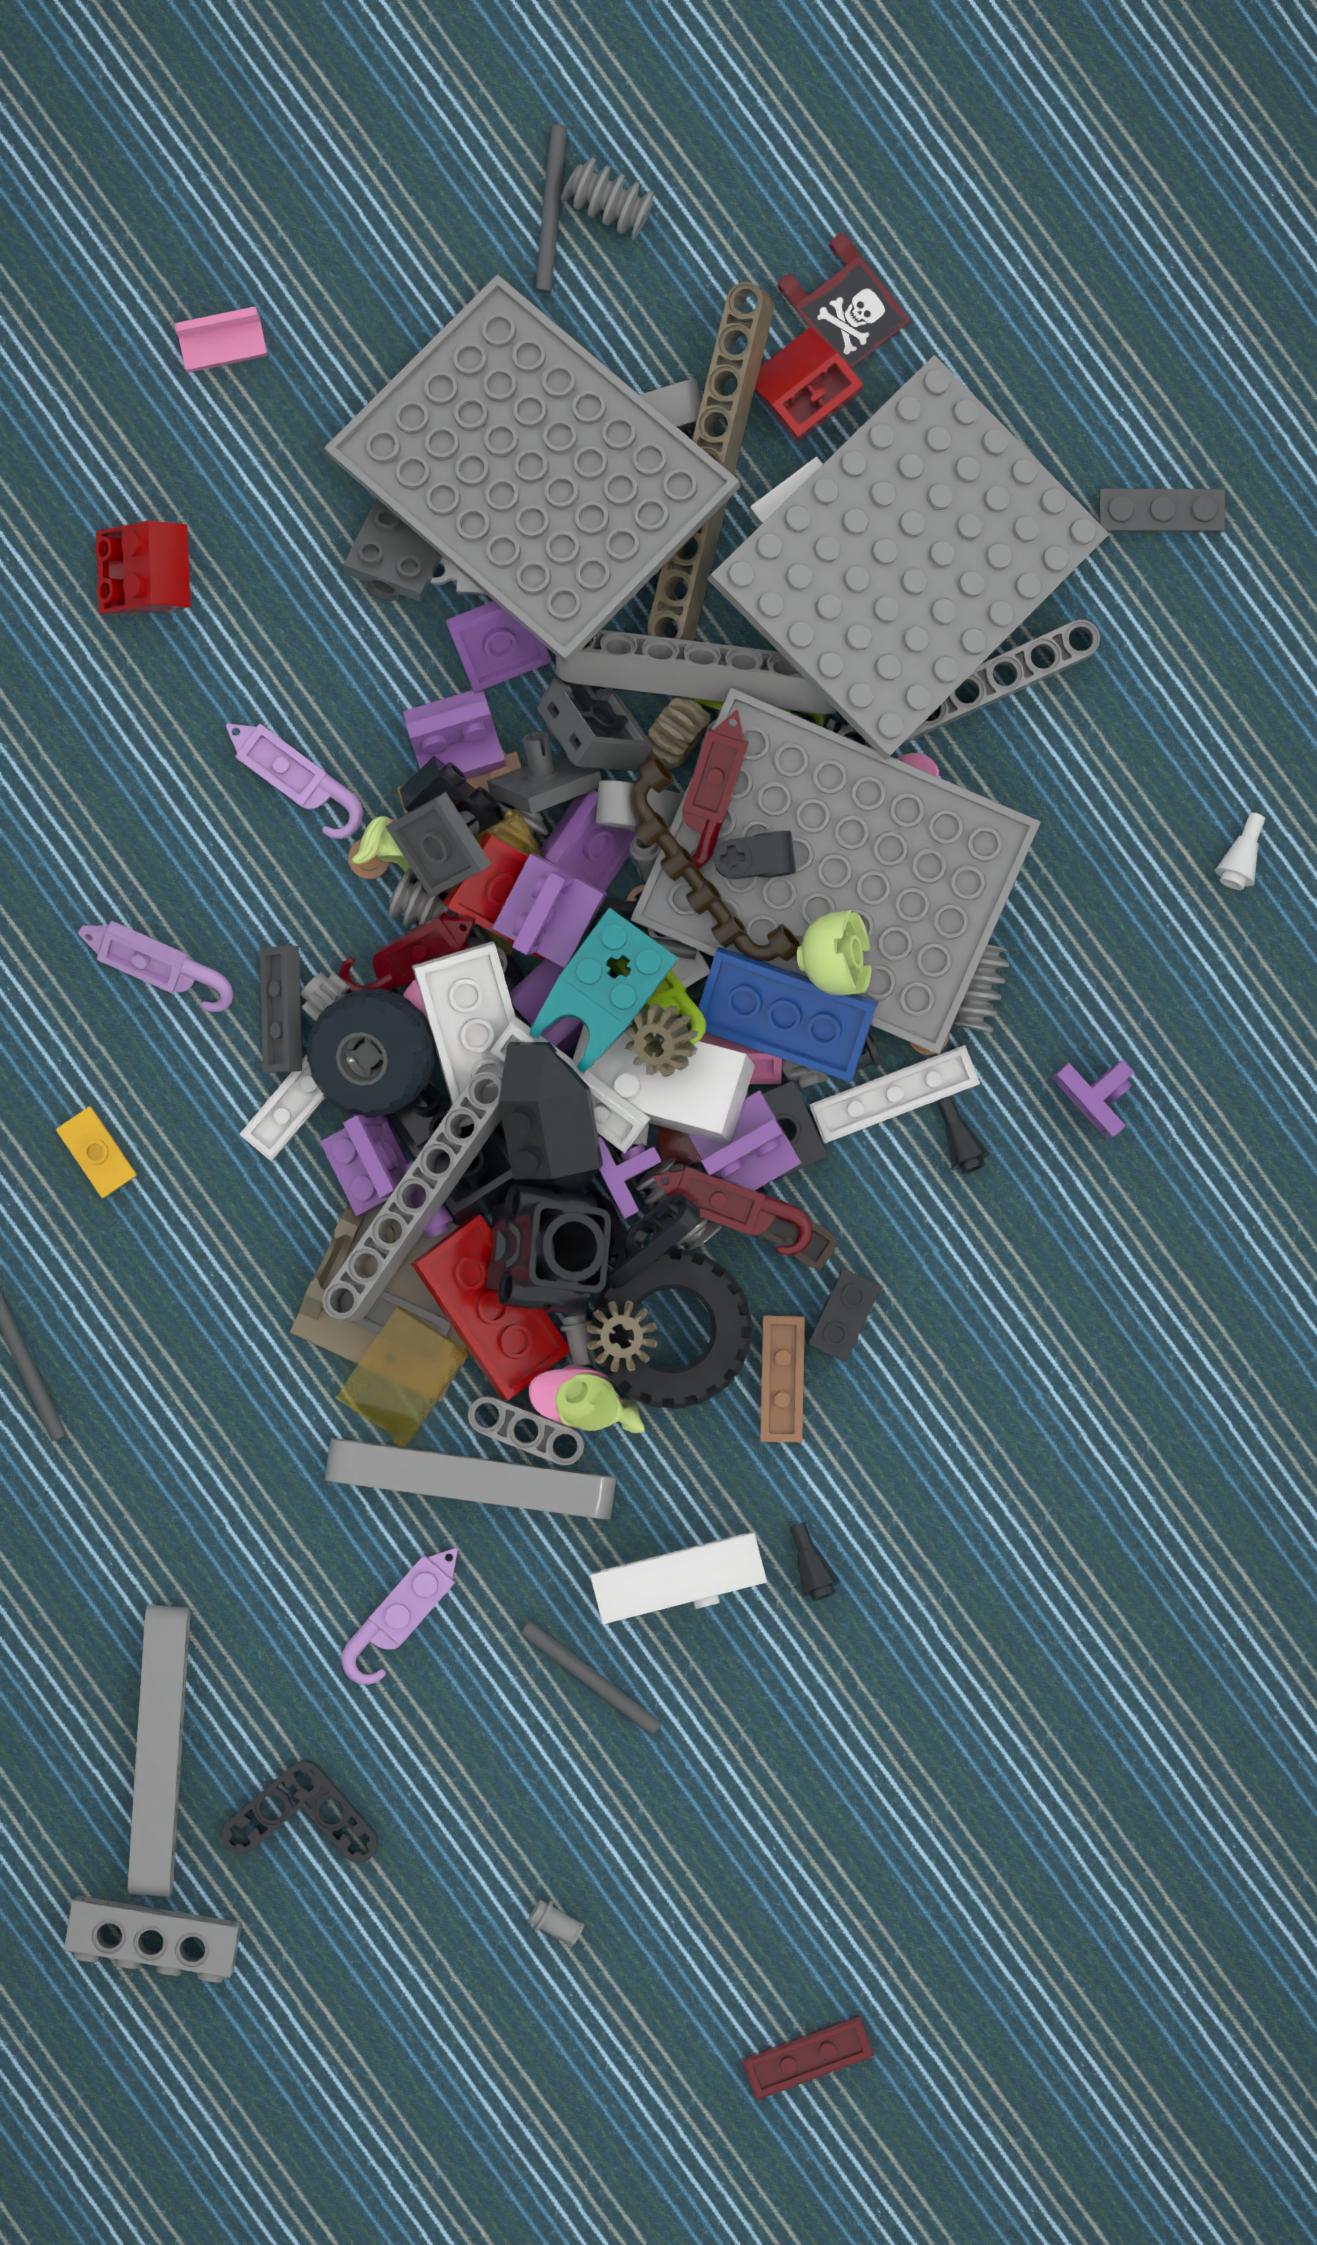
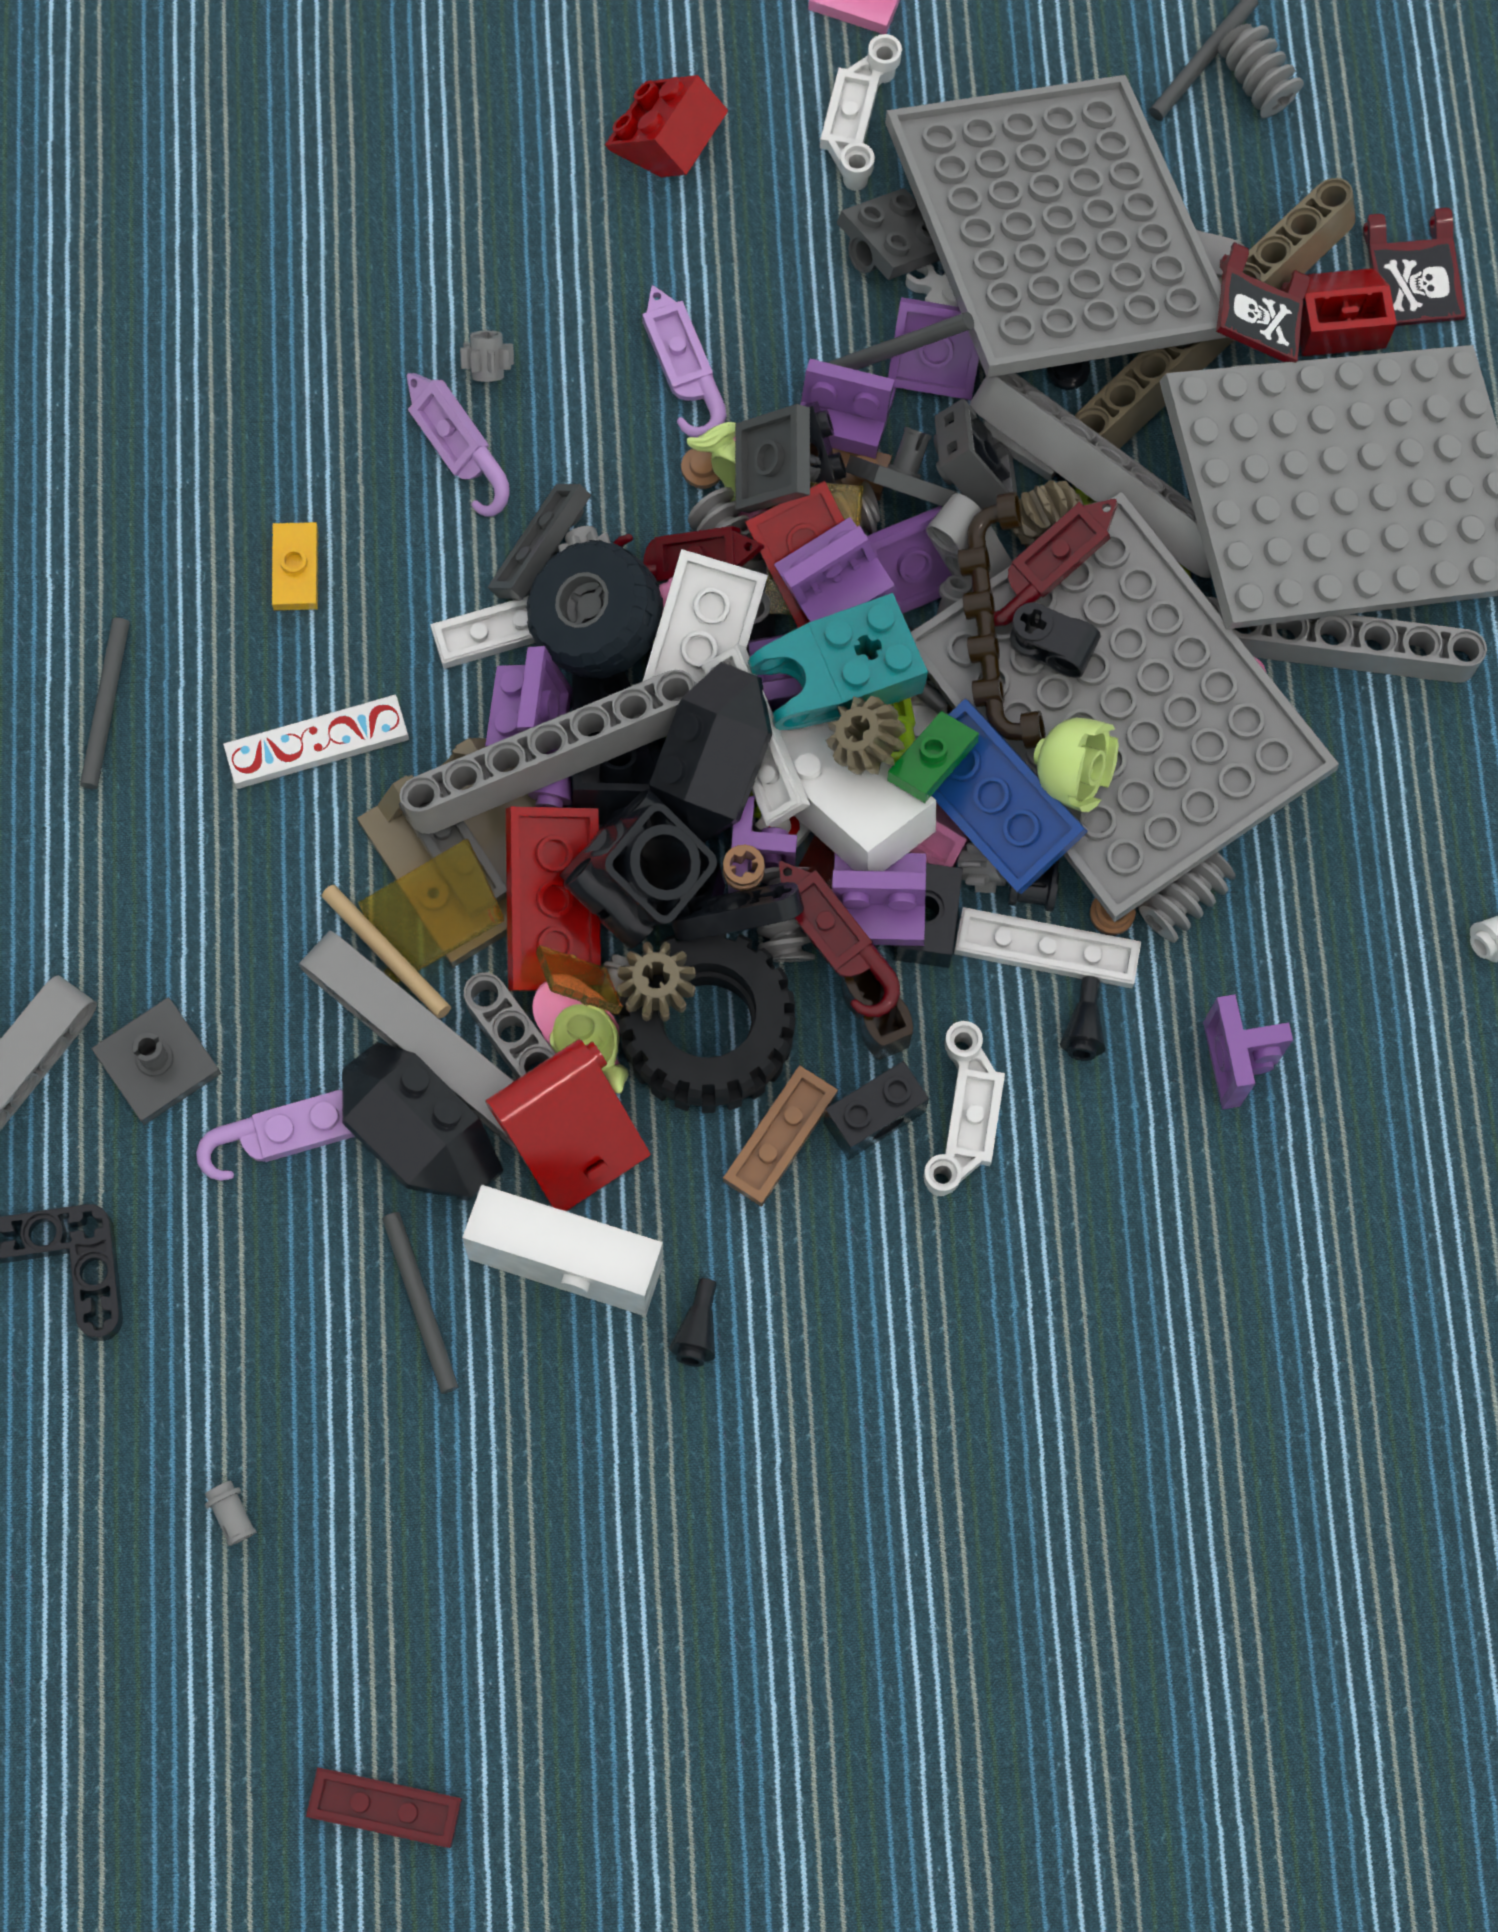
camera: 25 degrees right, 15 degrees down
none -> dark grey tile [91,997,222,1125]
none -> white tile [223,695,409,789]
none -> tan bar [322,885,451,1019]
none -> black wedge [342,1042,503,1201]
none -> light grey gear [460,330,514,382]
none -> red door [485,1039,651,1211]
none -> clear yellow piece [536,945,622,1015]
none -> medium nougat bush [723,844,765,891]
none -> white plate [820,34,902,191]
none -> dark grey bar [828,312,974,370]
none -> green plate [887,711,979,803]
none -> white plate [923,1021,1005,1196]
none -> flag [1216,242,1310,363]

